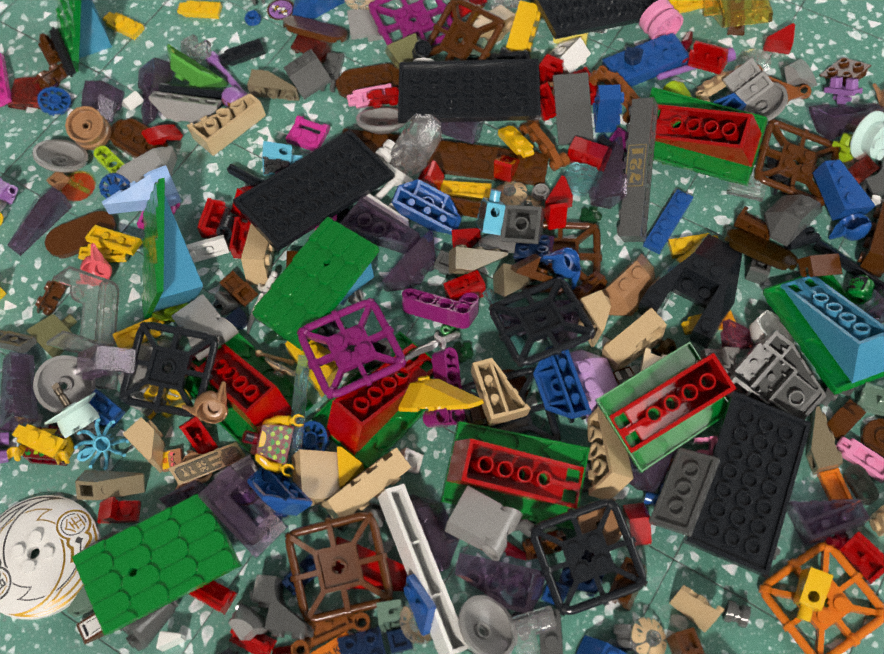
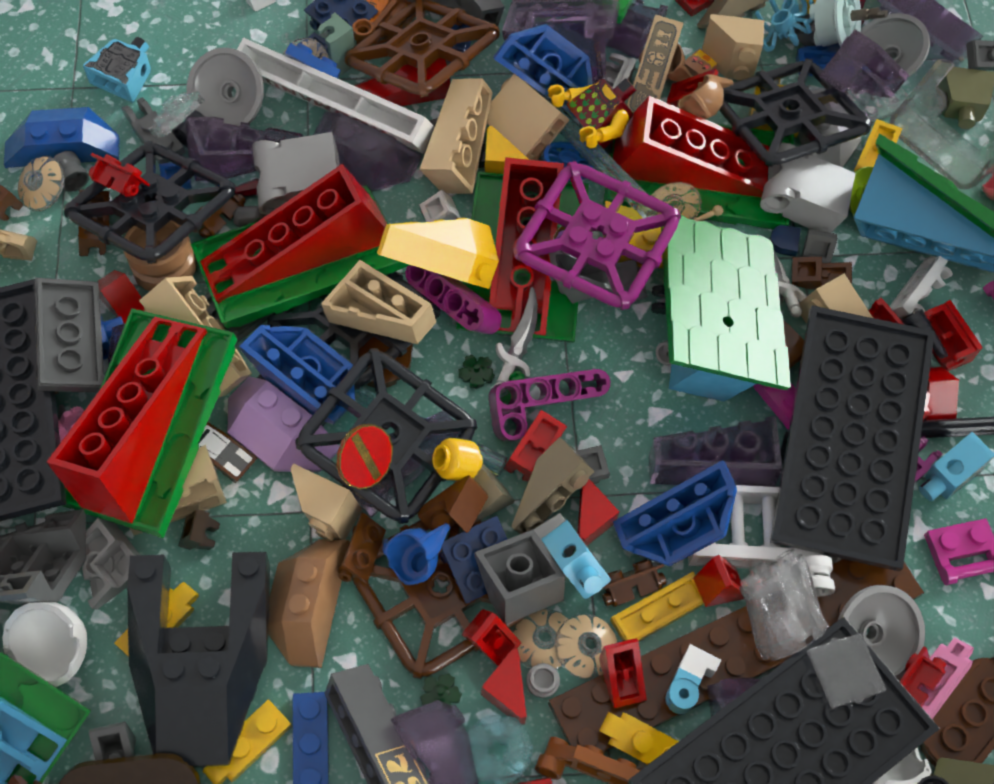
camera: 135 degrees right, 0 degrees up
clear purple wedge [382,230,436,292] -> none
tan wedge [601,307,667,371] -> none
clear pink slope [720,319,754,349] -> none
none -> red hinge [89,153,150,197]
none -> red piece [336,423,393,489]
none -> yellow head [432,438,483,481]
none -> leg [665,644,721,714]
none -> clear piece [807,633,886,709]

